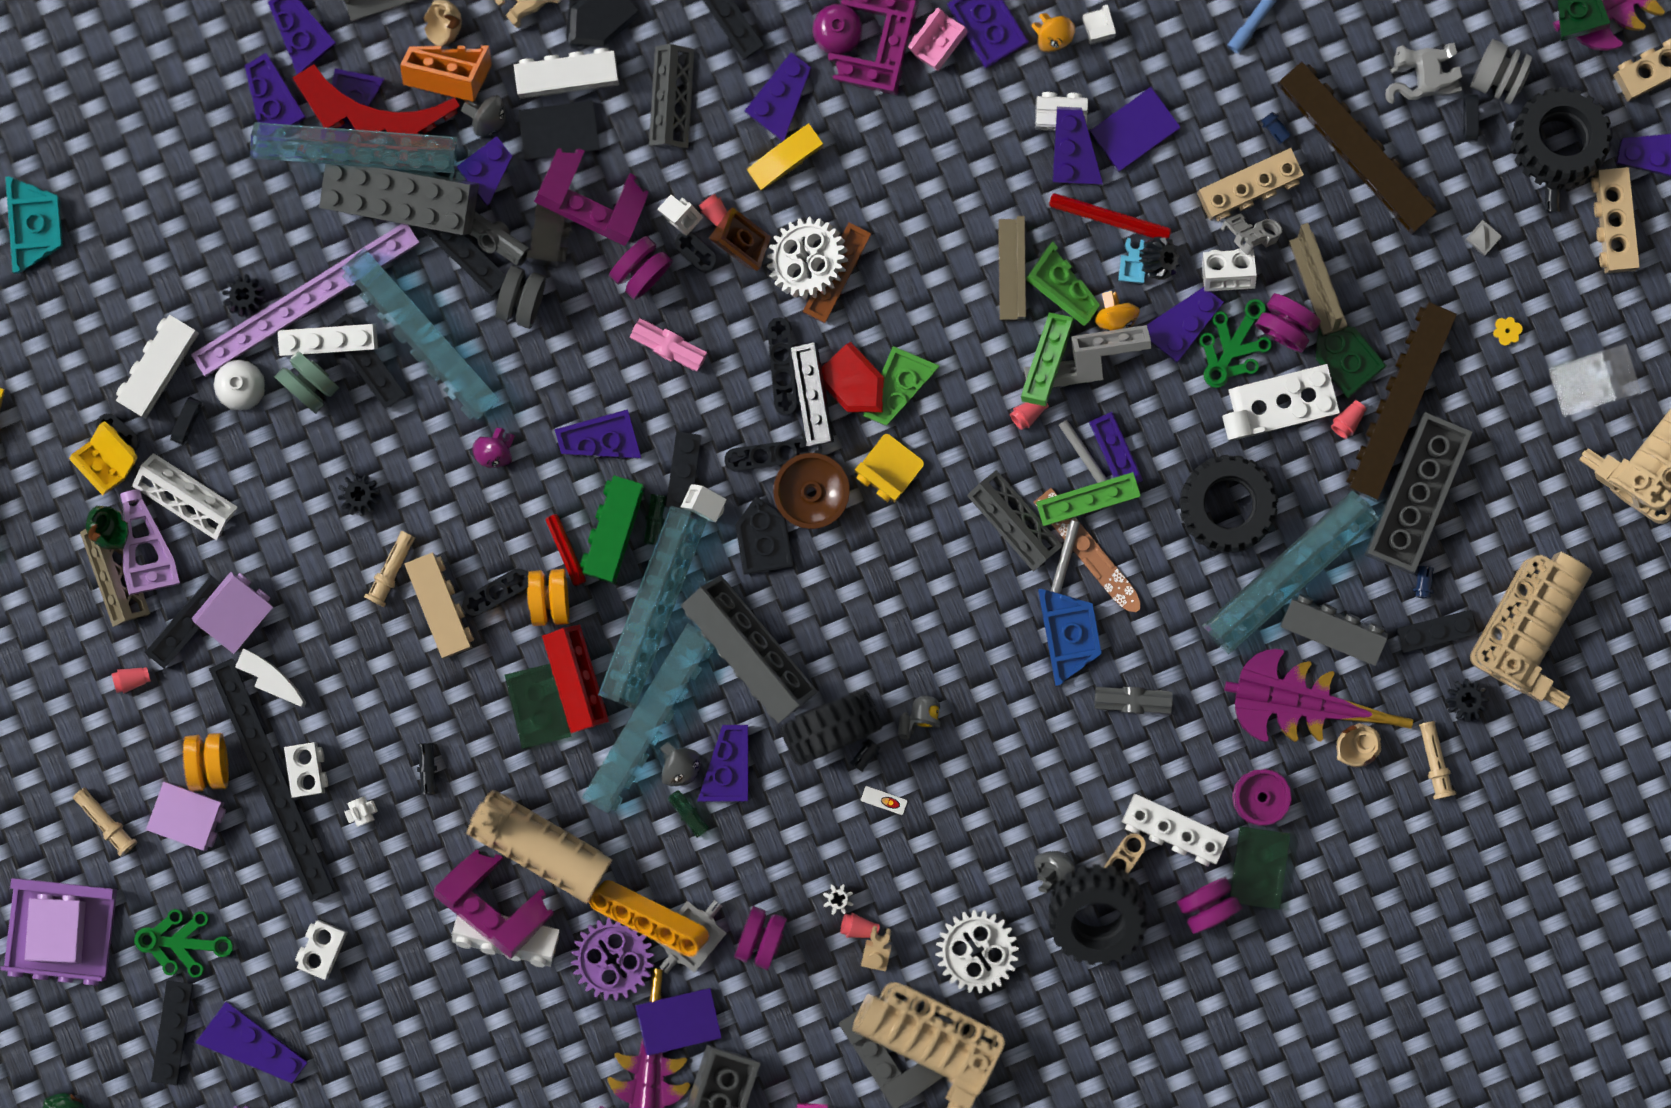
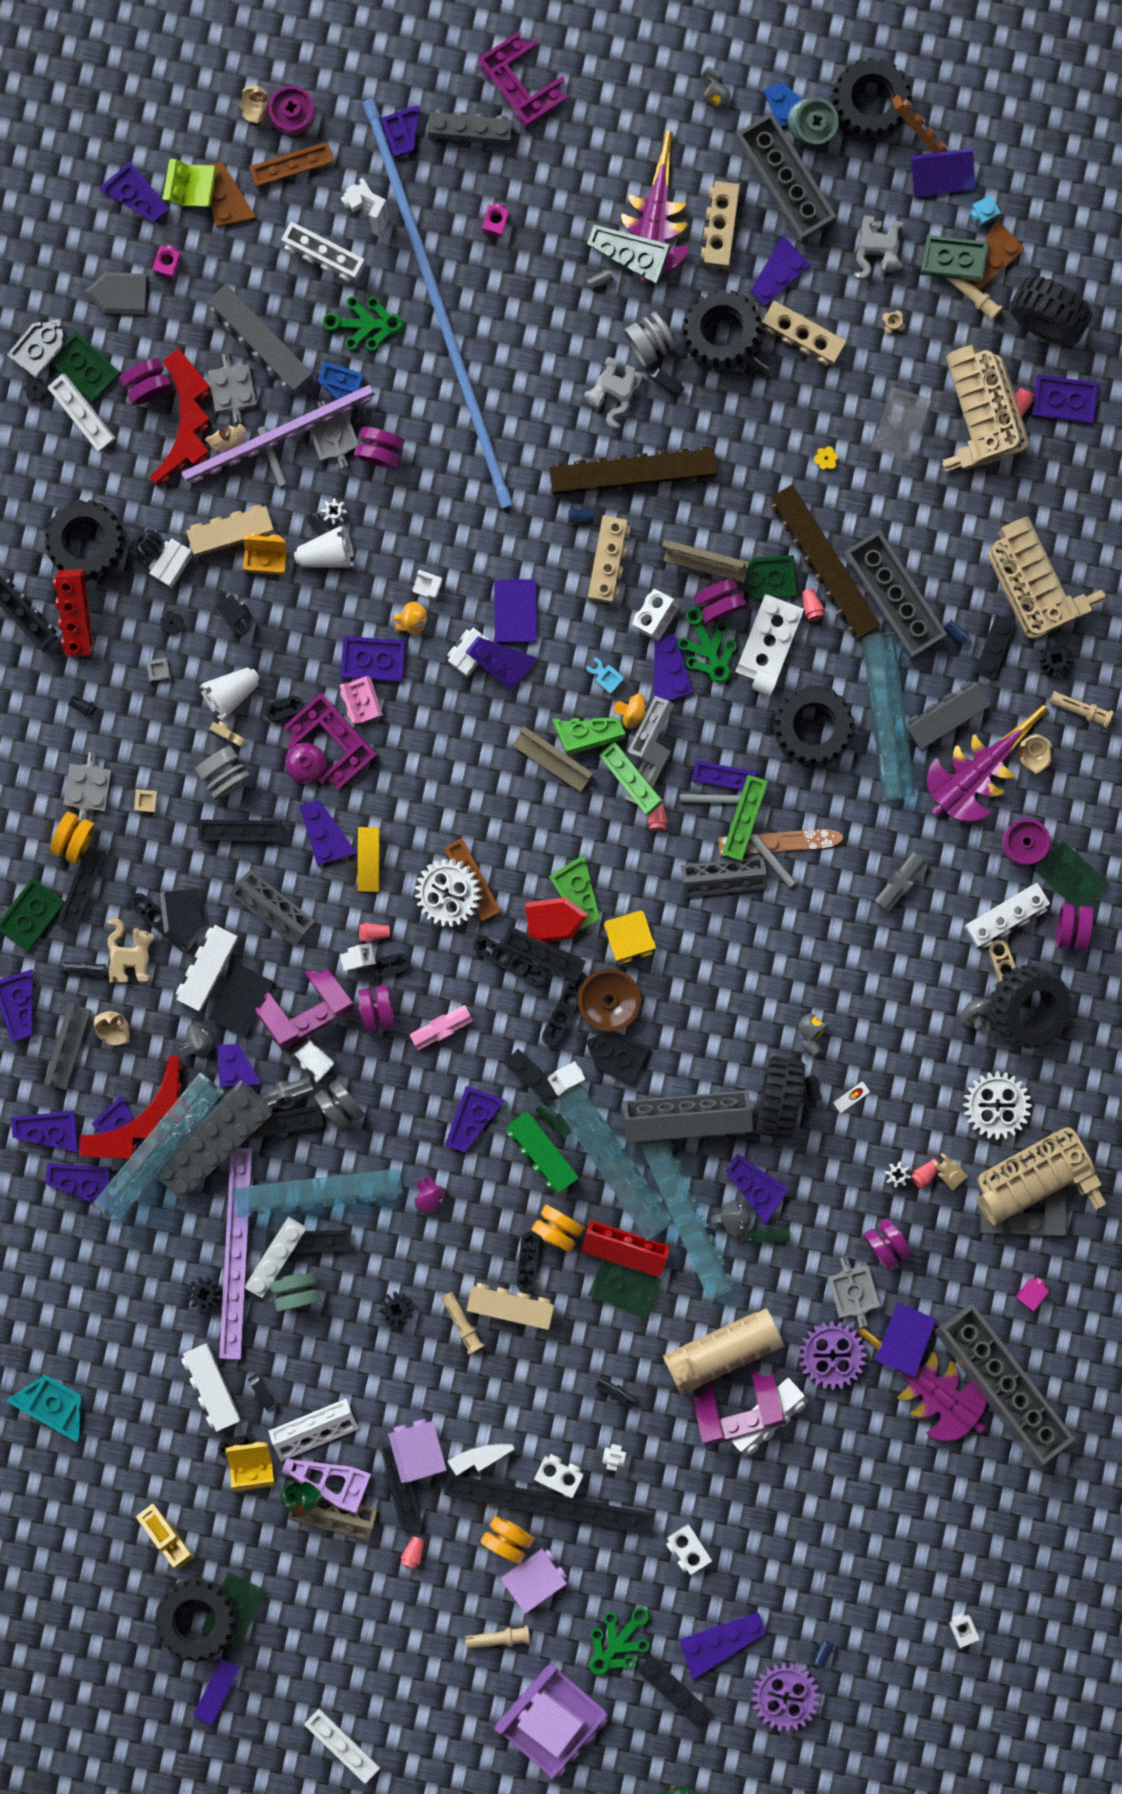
camera: 65 degrees left, 0 degrees up
white cylinder [214,360,265,410] -> none
orange wedge [400,45,492,102] -> none
red axle [545,514,586,586] -> none
light orange beam [589,880,709,957] -> none
reddish brown slope [709,207,771,271] -> none
blue wing [1038,589,1102,686] -> none
red axle [1049,193,1171,239] -> none
black gear [1139,237,1181,280] -> none
light grey piece [1221,213,1282,255] -> none
light grey tile [1465,220,1502,256] -> none

